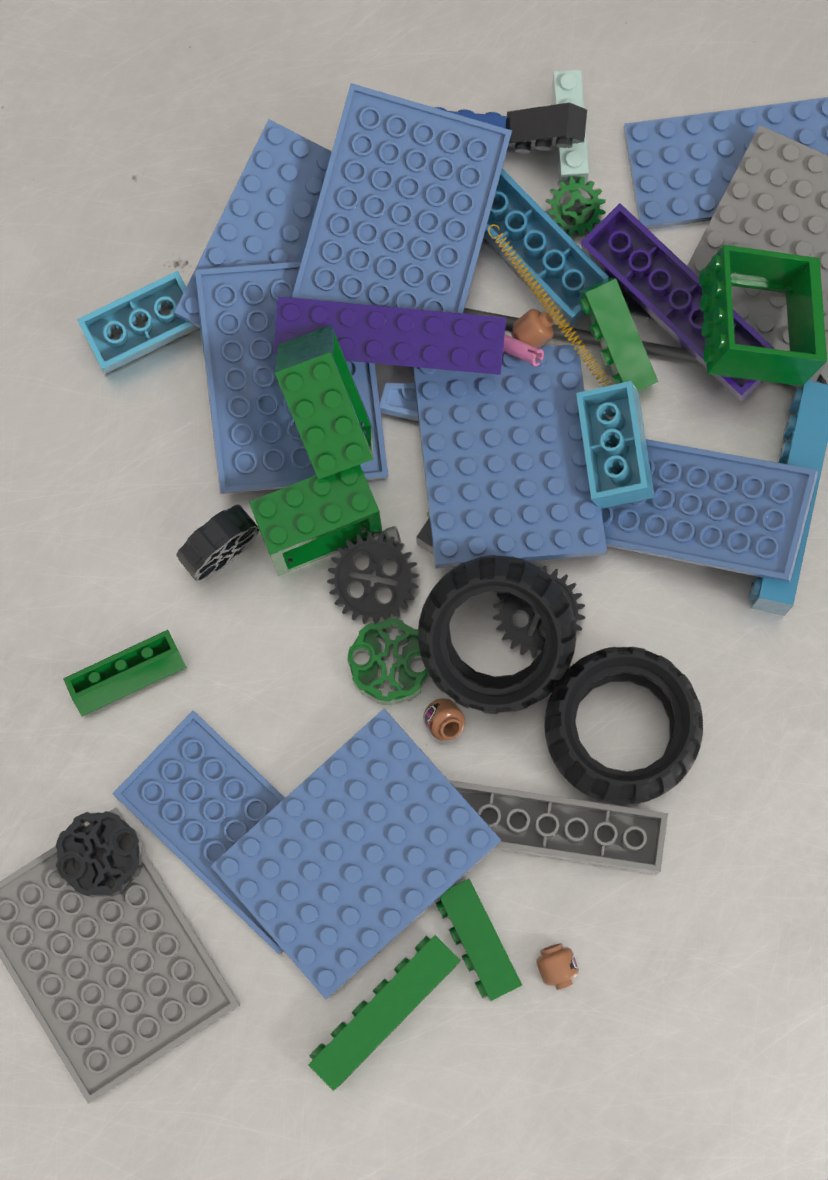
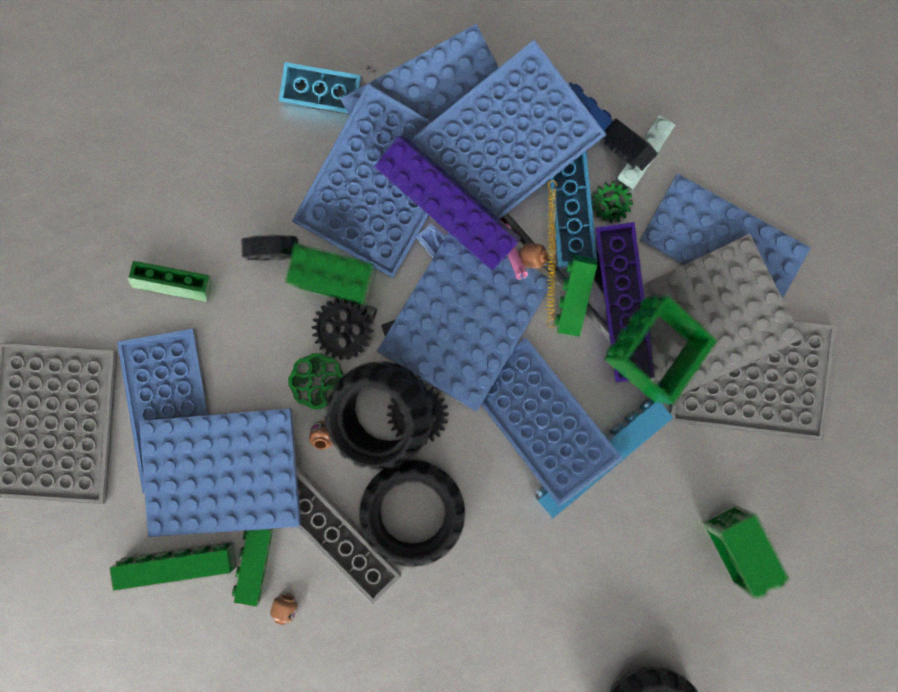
camera: 30 degrees right, 10 degrees up
black connector [56,811,144,898] -> none
green window [275,325,373,479] -> none
medium azure brick [576,381,655,509] -> none

